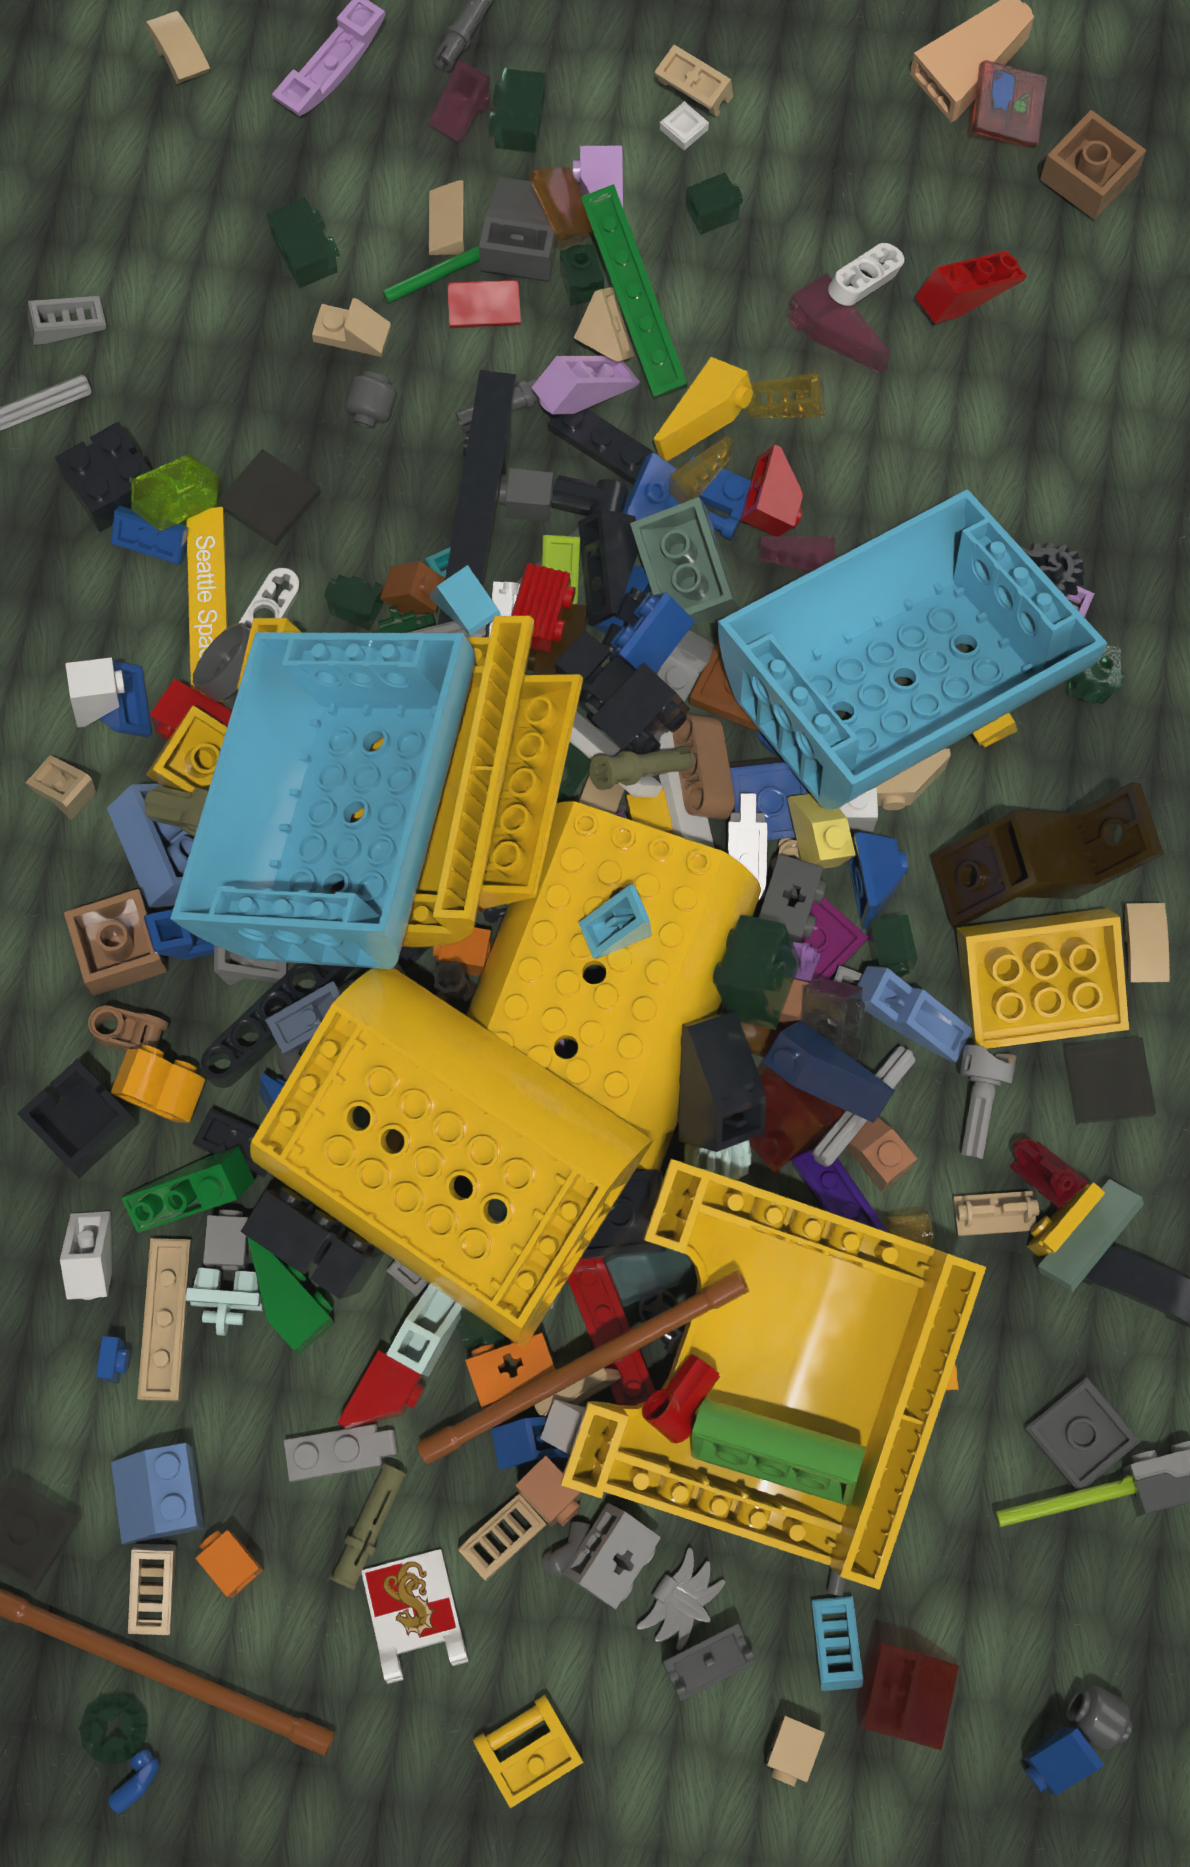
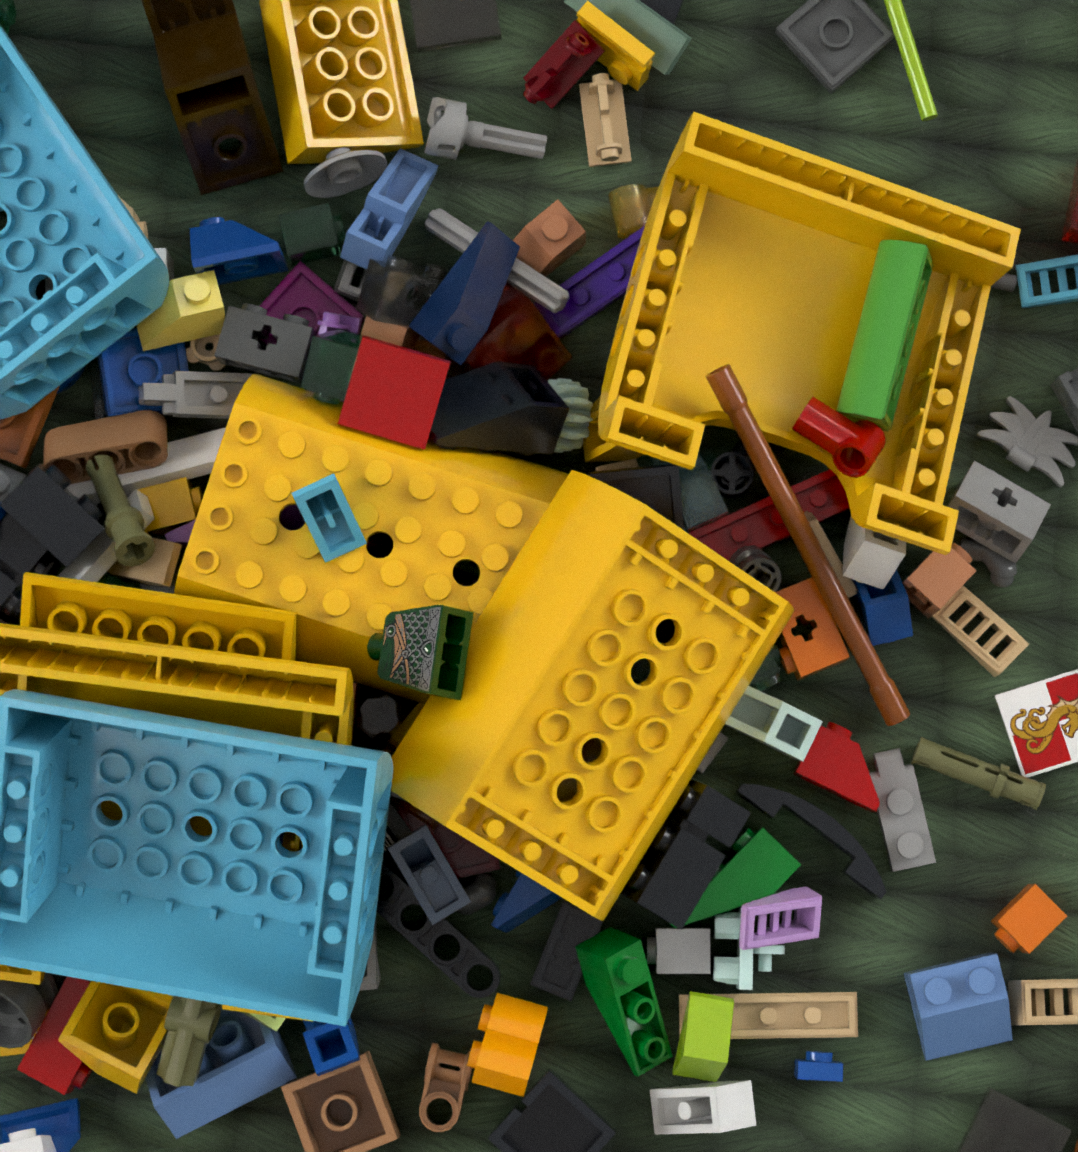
camera: 85 degrees left, 10 degrees up
none -> light grey dish [304,147,387,198]
none -> red tile [338,335,451,450]
none -> dark green torso [367,605,473,700]
none -> lime slope [672,991,734,1082]
none -> dark grey wheel [730,545,781,592]
none -> black slope [735,784,886,899]
none -> lavender slope [739,886,822,950]

